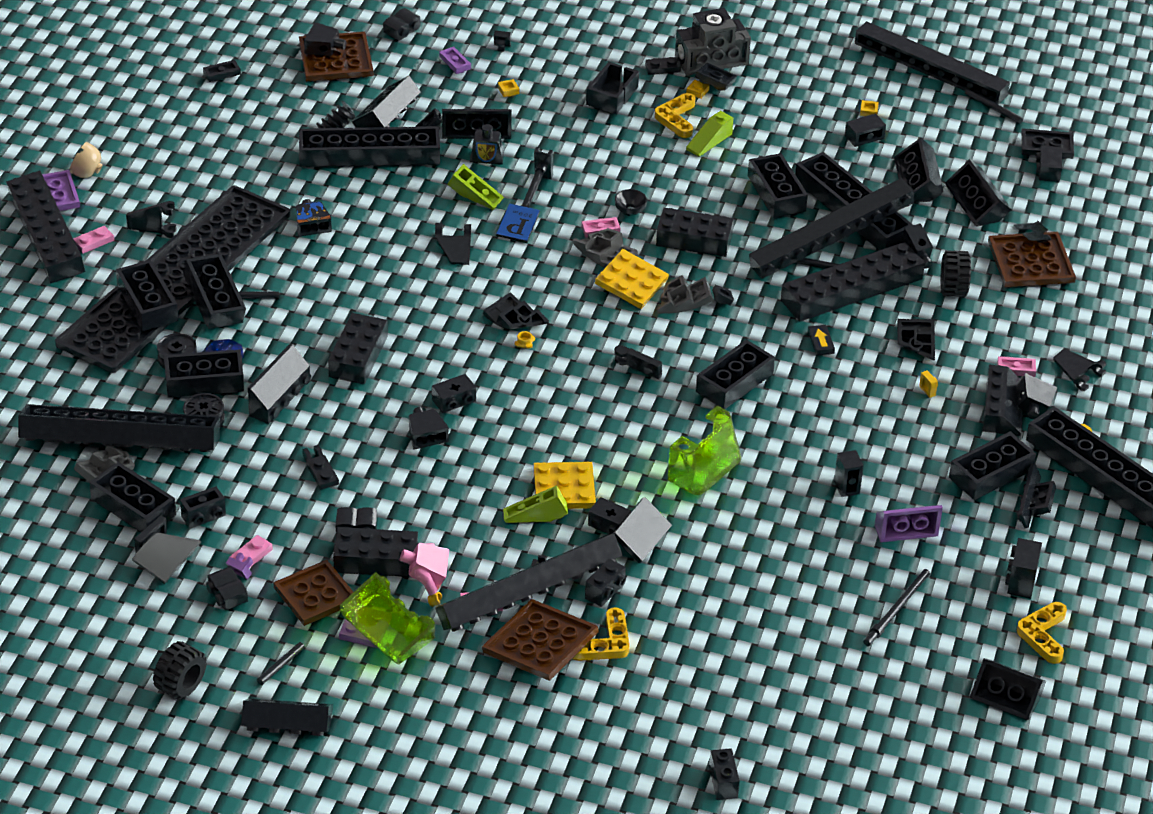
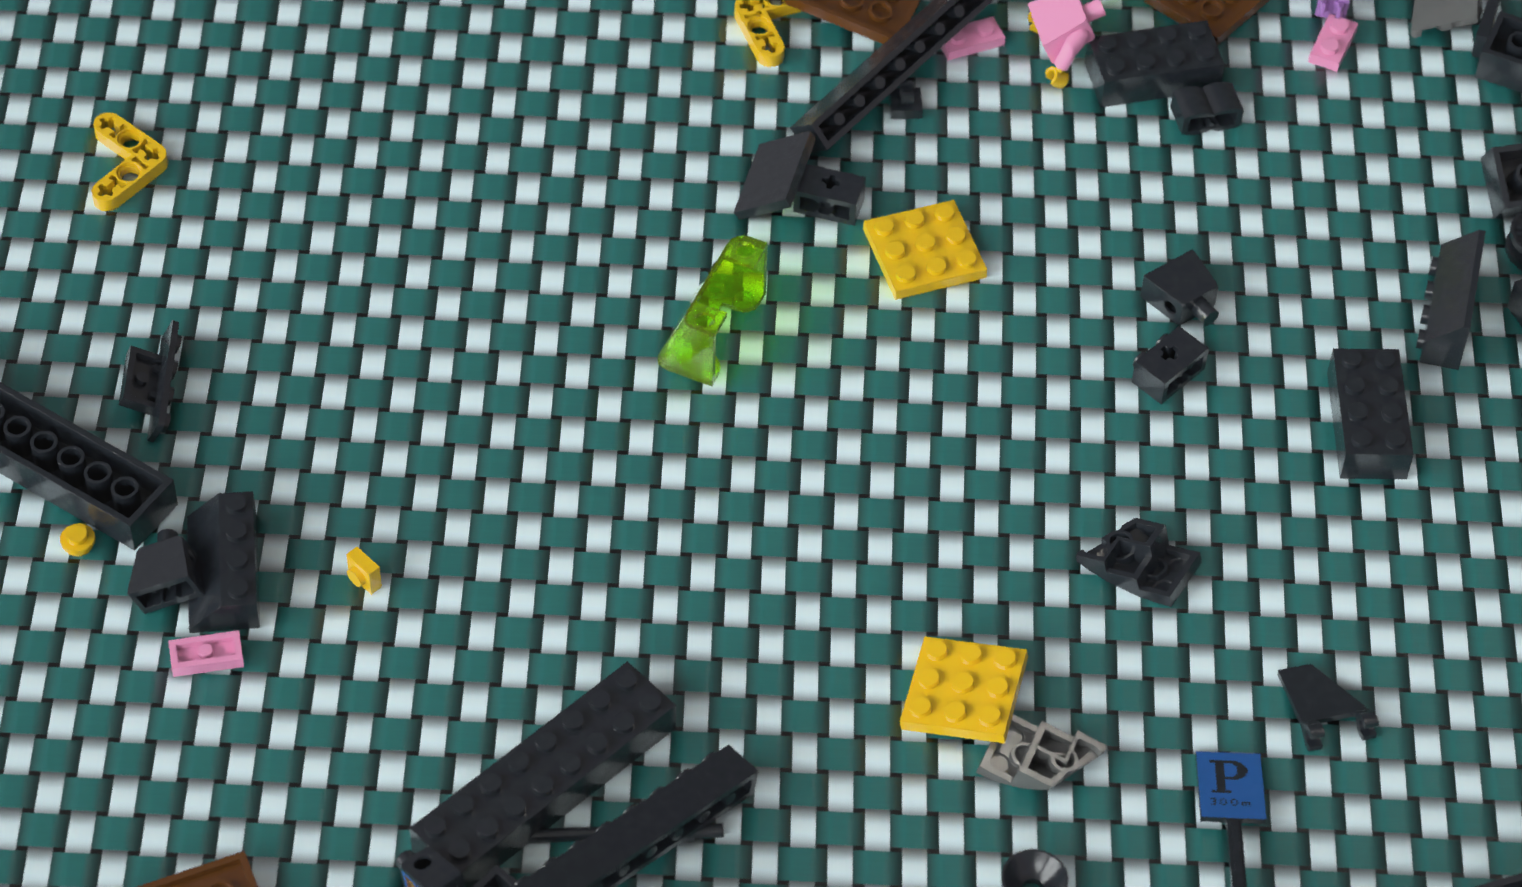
camera: 165 degrees right, 10 degrees up
black brick [180,486,226,529] -> none
black hinge [302,445,339,490] -> none
lime slope [447,164,504,210] -> none
lime slope [503,485,568,523] -> none
yellow plate [515,331,535,349] -> none
bright pink plate [581,217,621,238] -> none
black brick [585,558,626,607] -> none
black hinge [614,345,662,380] -> none
black brick [656,207,734,257] -> none
dark grey slope [656,275,714,314] -> none
black brick [696,339,775,410] -> none
black plate [712,284,734,306] -> none
black tile [808,325,835,355] -> none
black brick [834,450,864,497] -> none
black bar [863,569,930,646] -> none
medium lavender slope [875,505,943,542] -> none
black slope [897,319,935,360] -> none
black tyre [940,250,971,297] -> none
black brick [949,431,1036,500] -> none
black slope [969,658,1046,720] -> none
black brick [1005,538,1042,599] -> none
black flag [1053,348,1107,391] -> none

